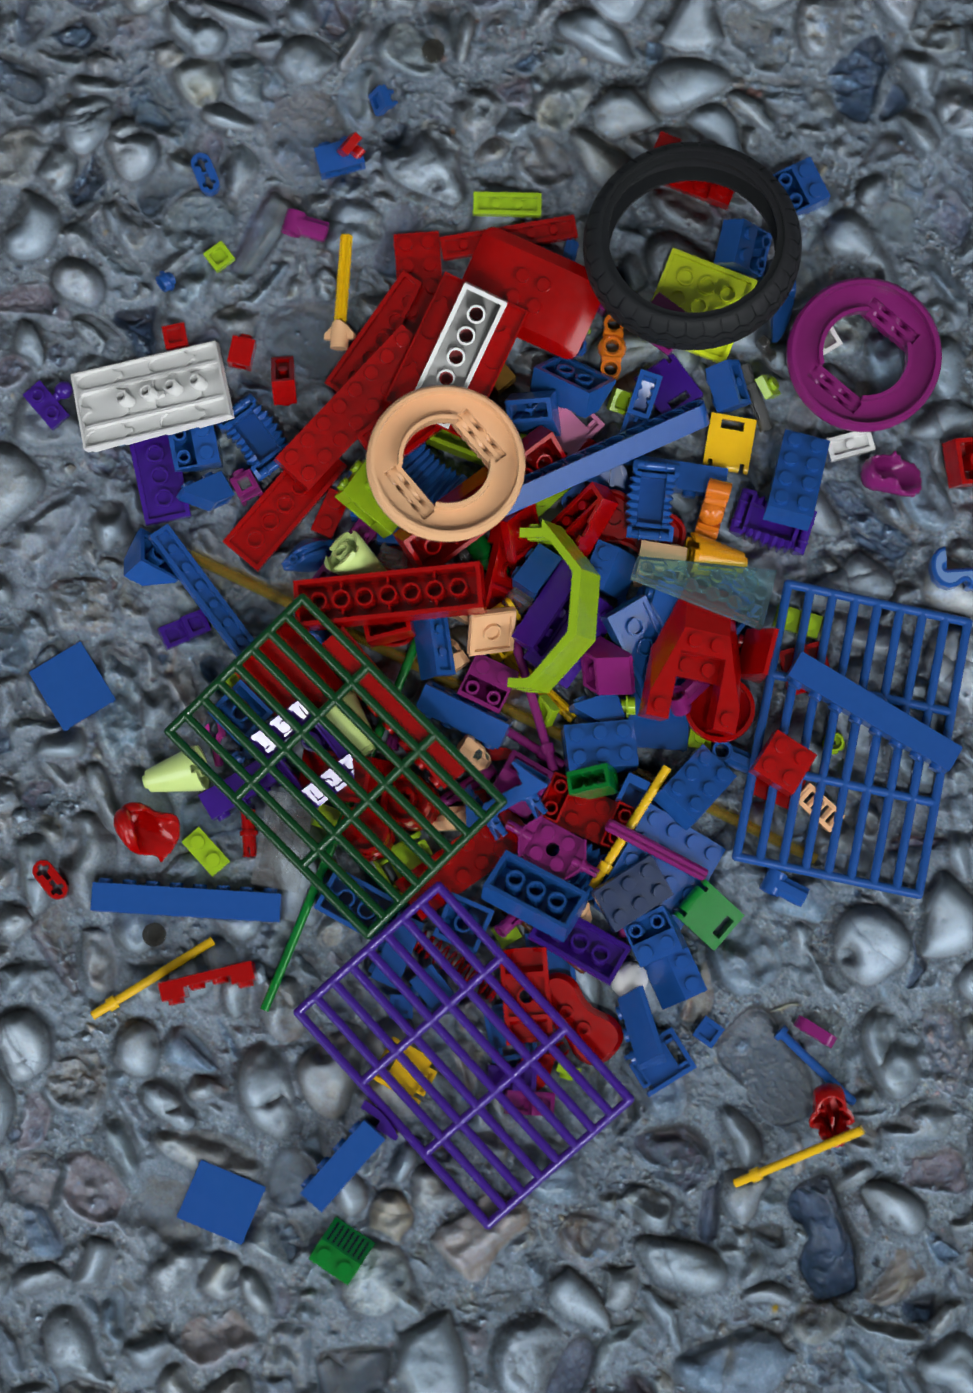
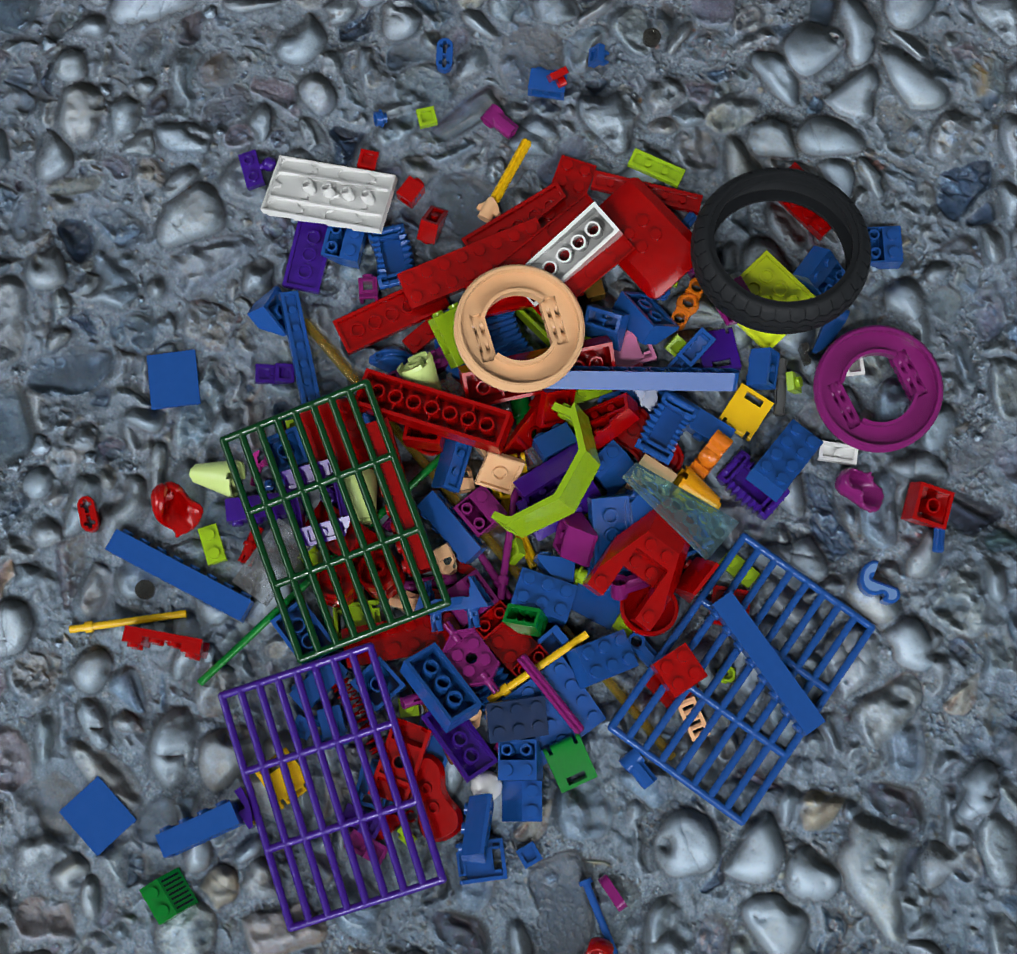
camera: 30 degrees right, 5 degrees down
blue slope [176,471,235,511] -> none

